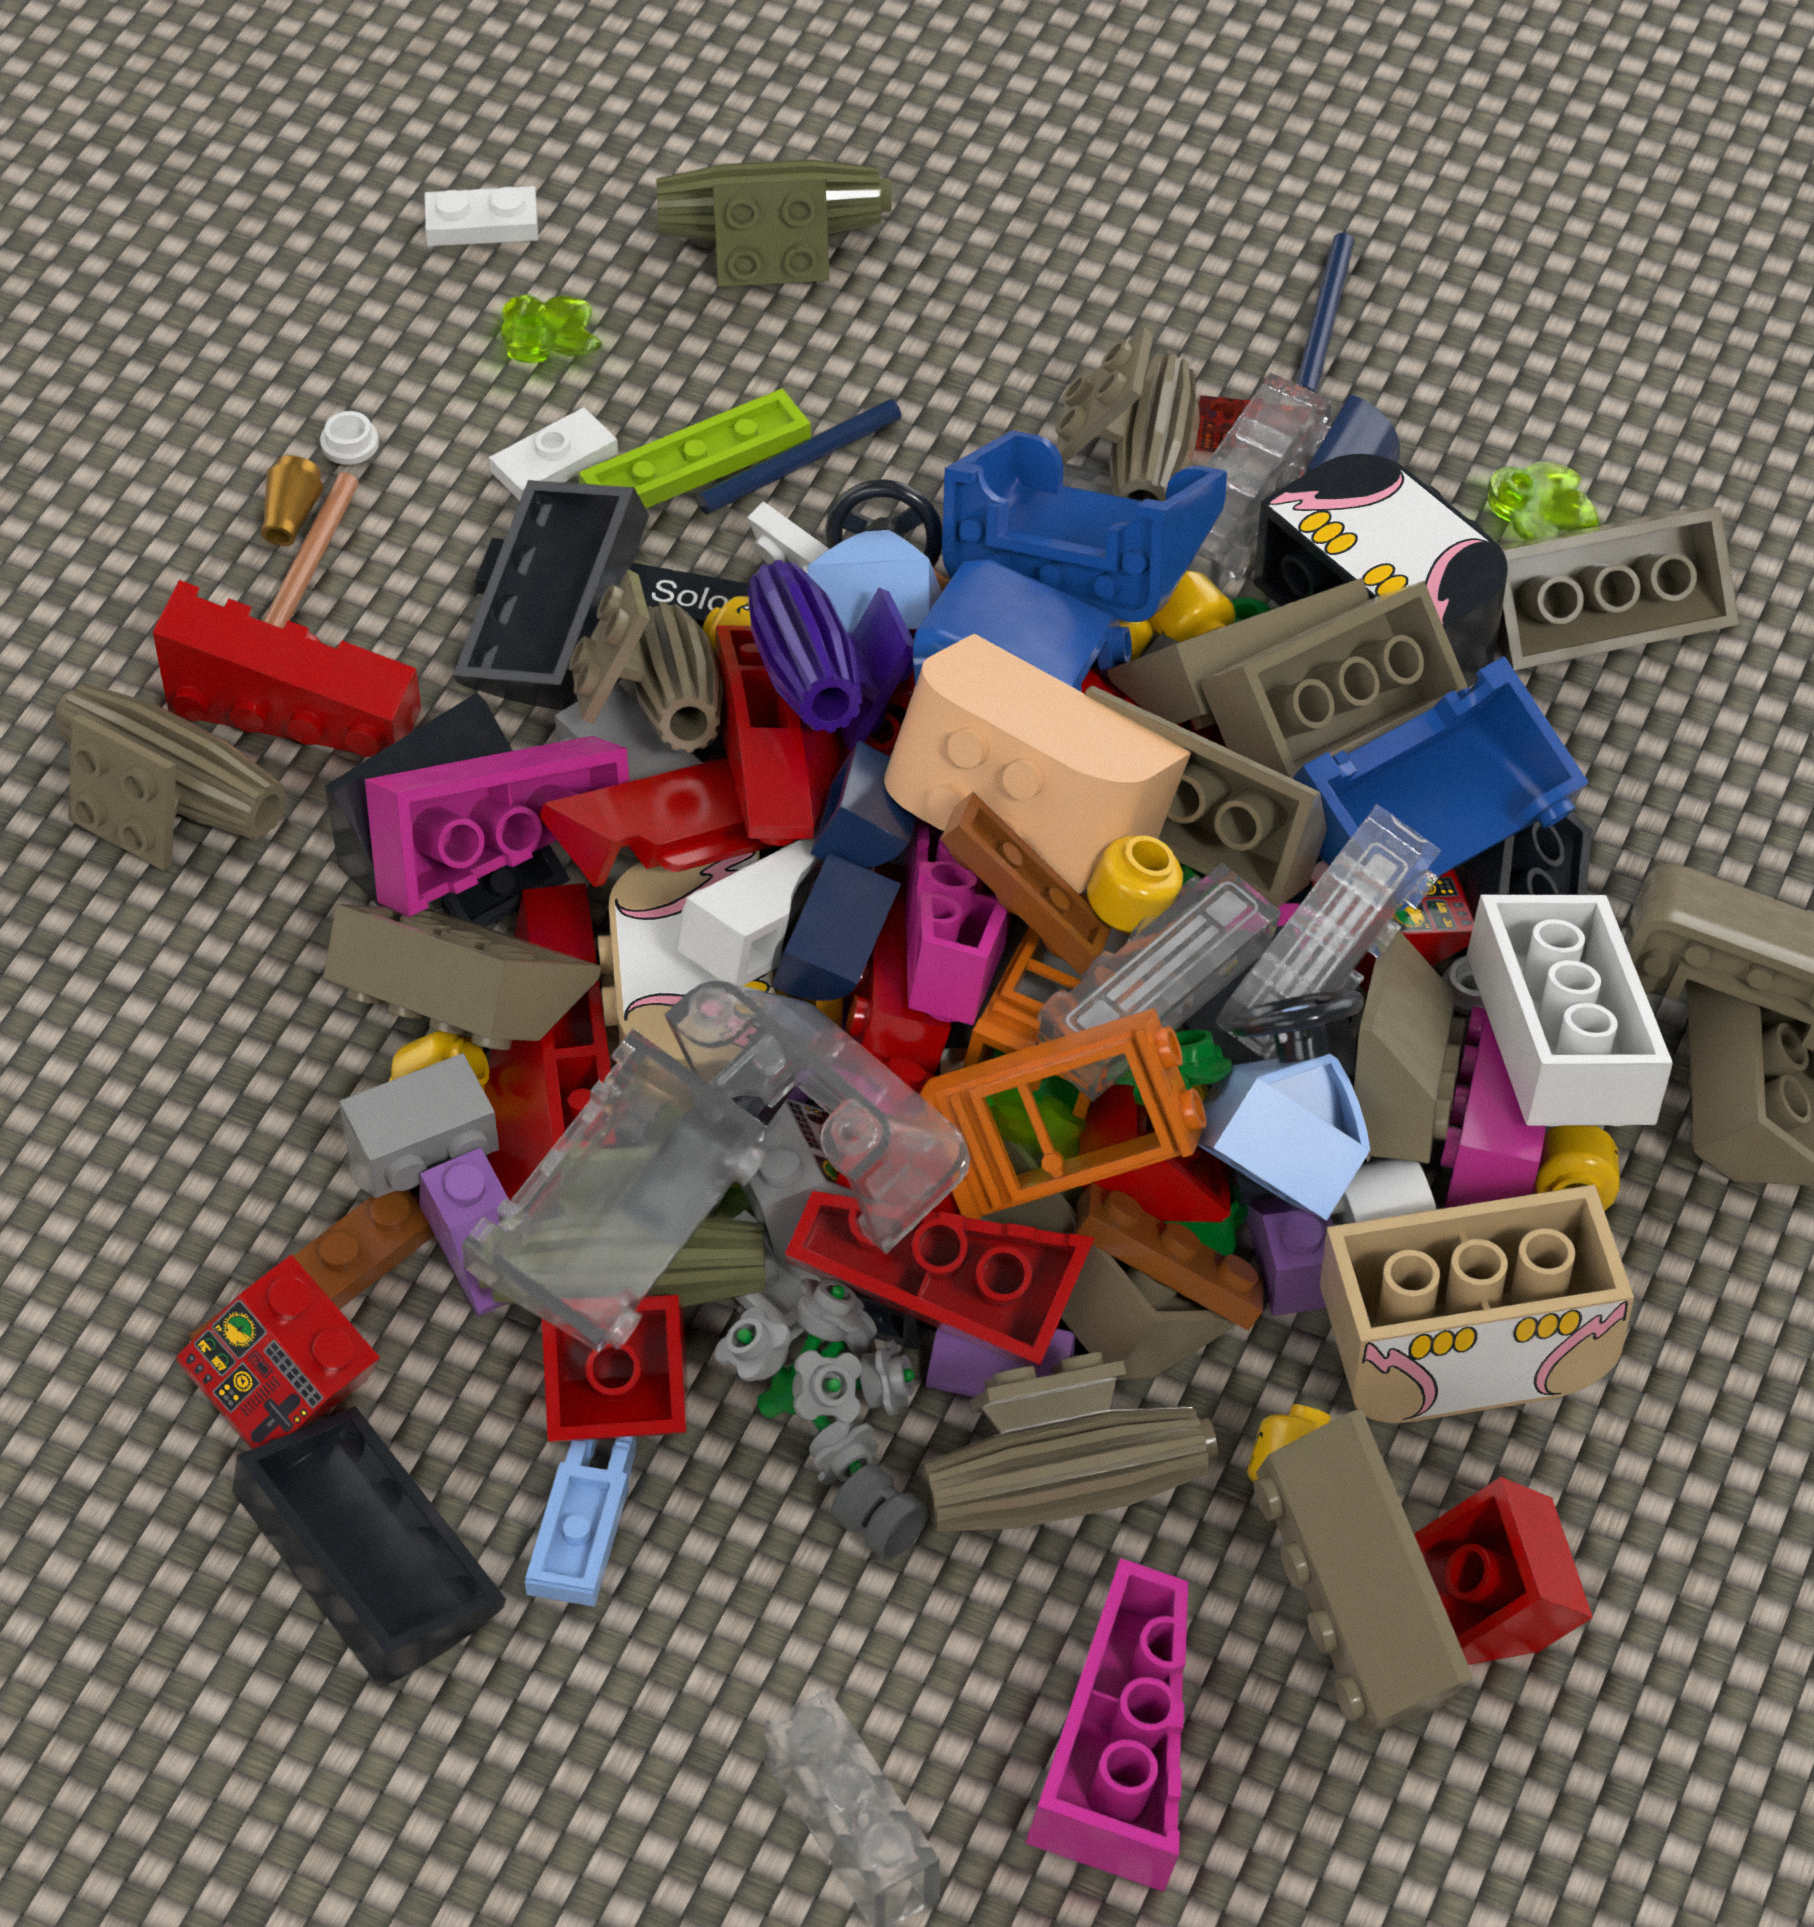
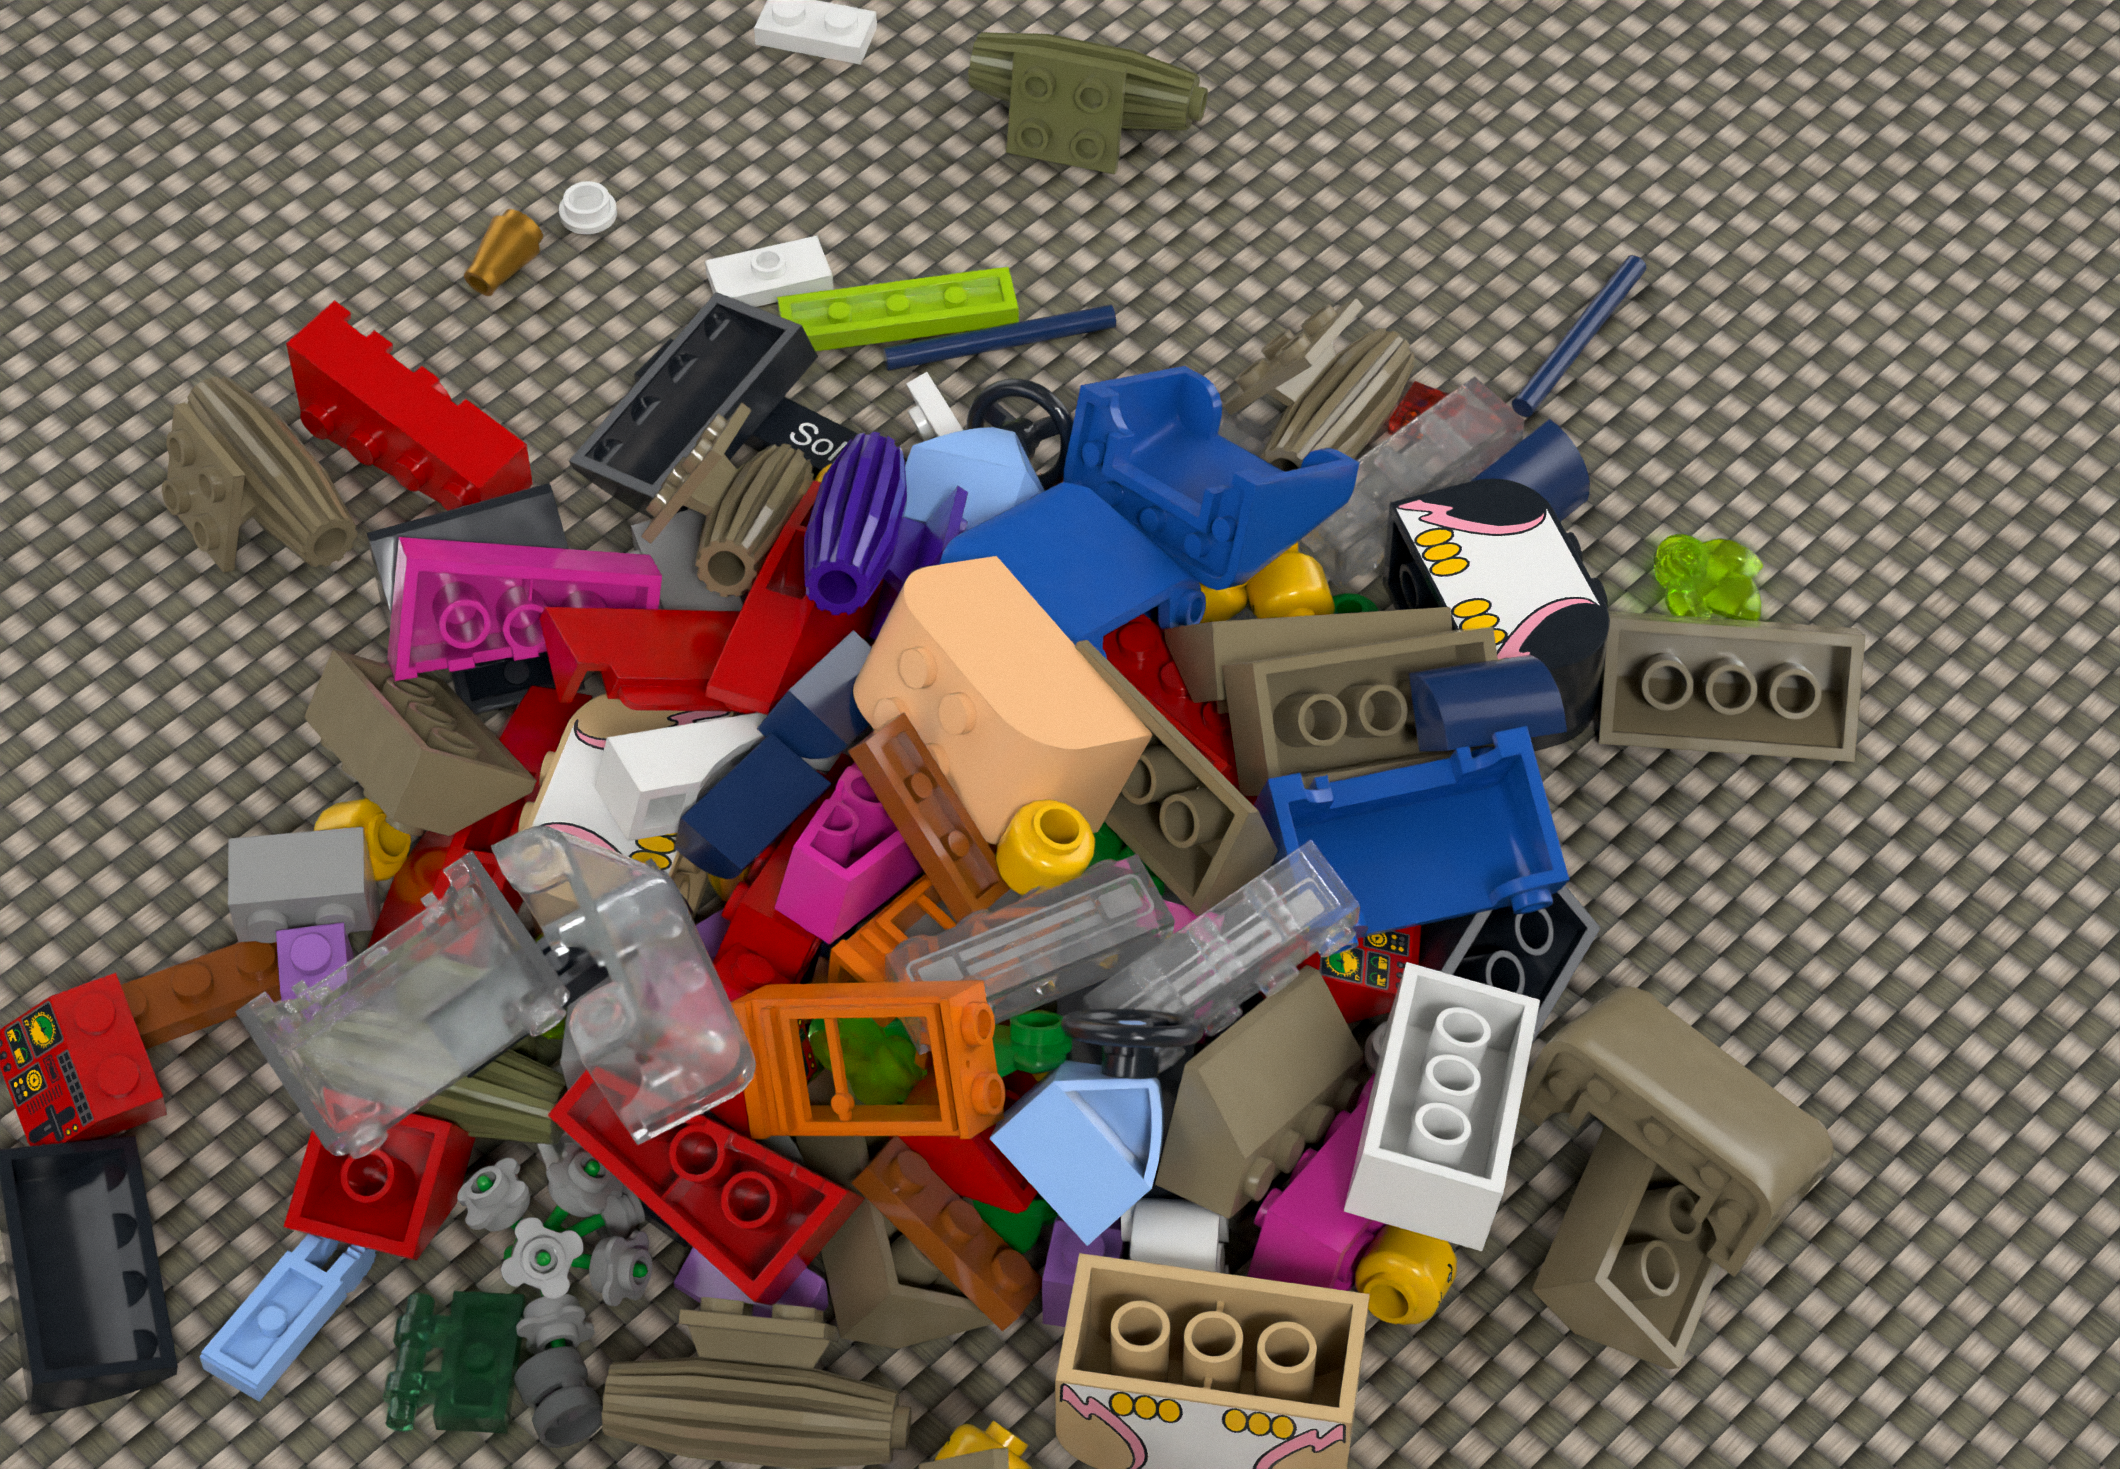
camera: 20 degrees right, 0 degrees up
nougat bar [263,472,359,629] -> none
clear neon green plate [500,294,602,363] -> none
none -> clear green plate [383,1291,526,1434]
none -> dark blue brick [1409,655,1567,752]

